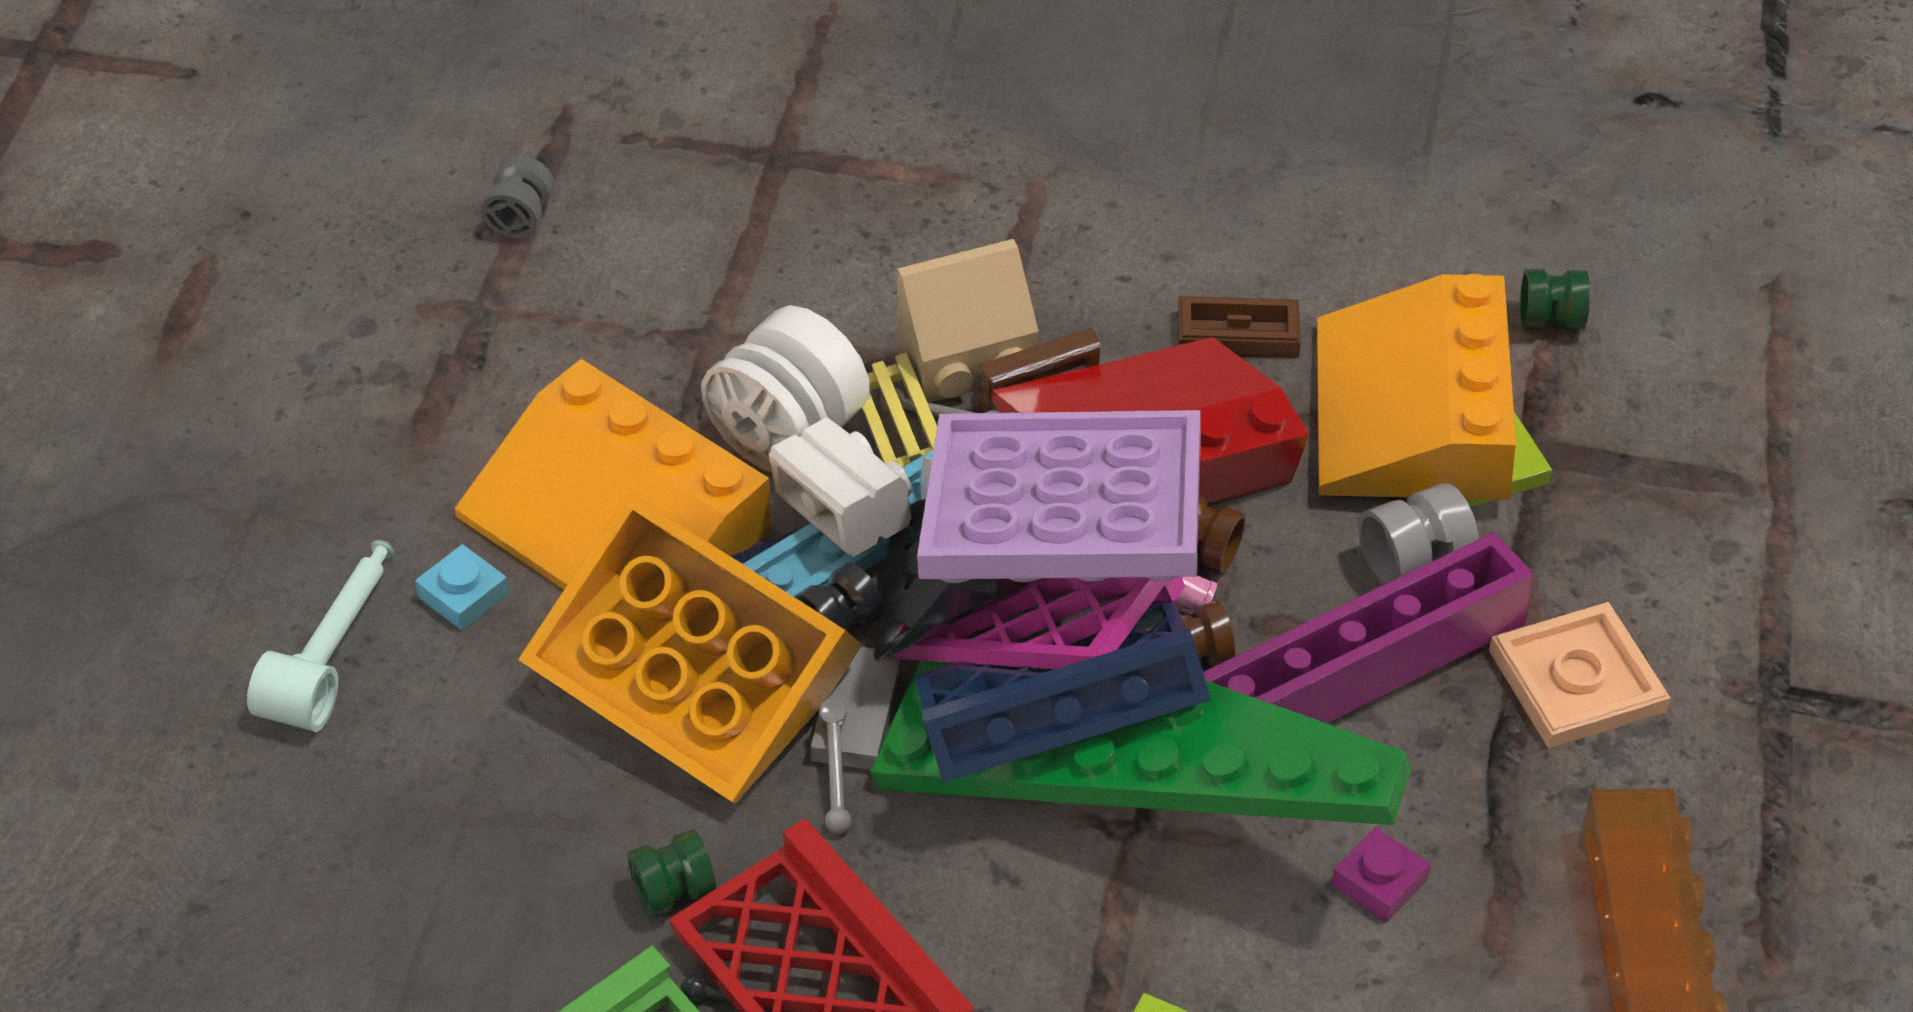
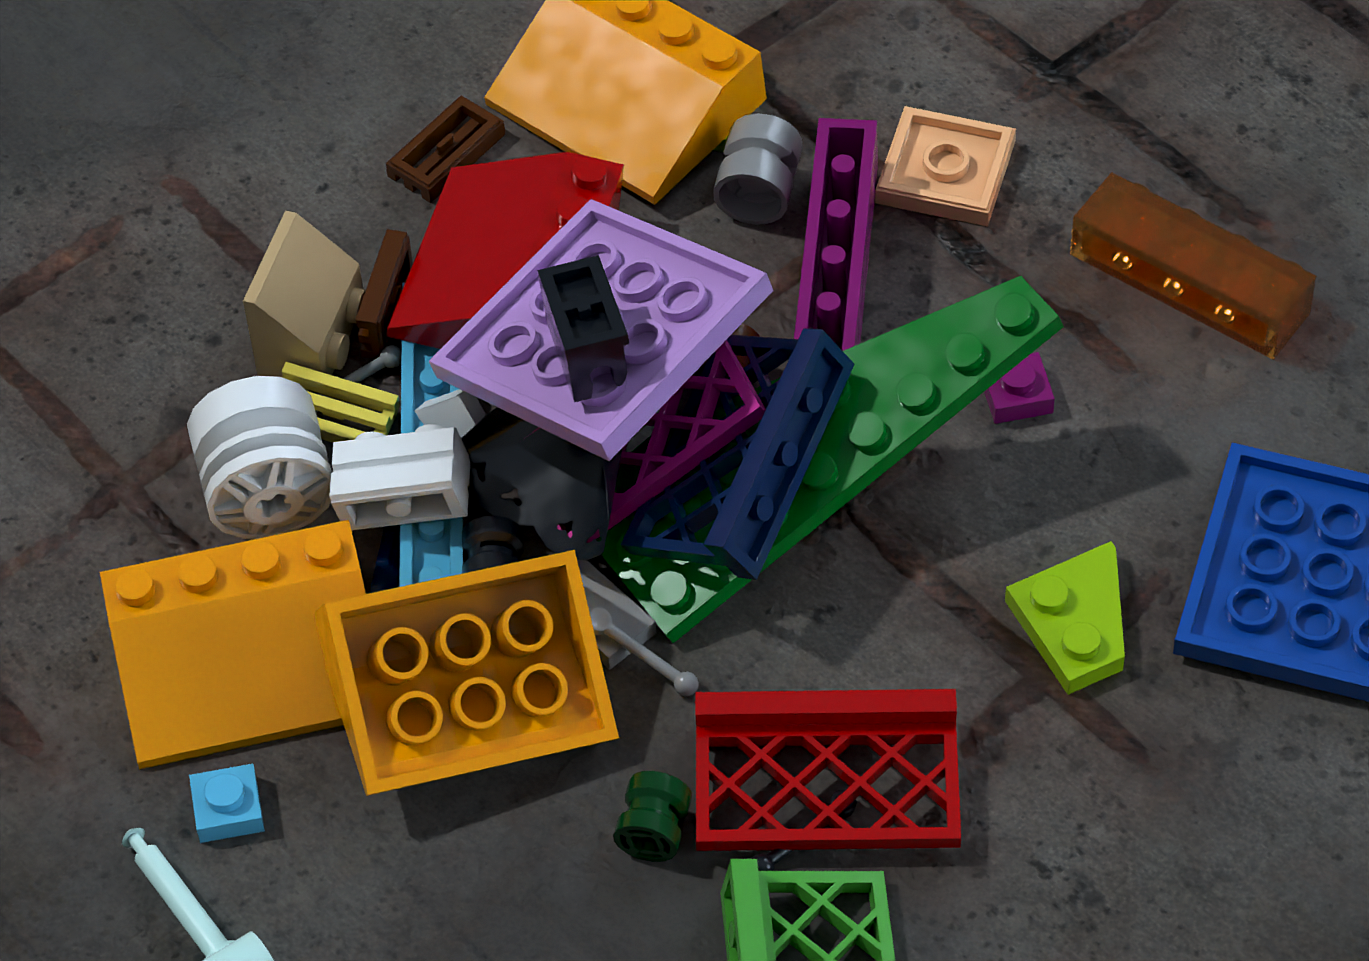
camera: 50 degrees left, 5 degrees up
none -> black hinge [537,255,629,403]

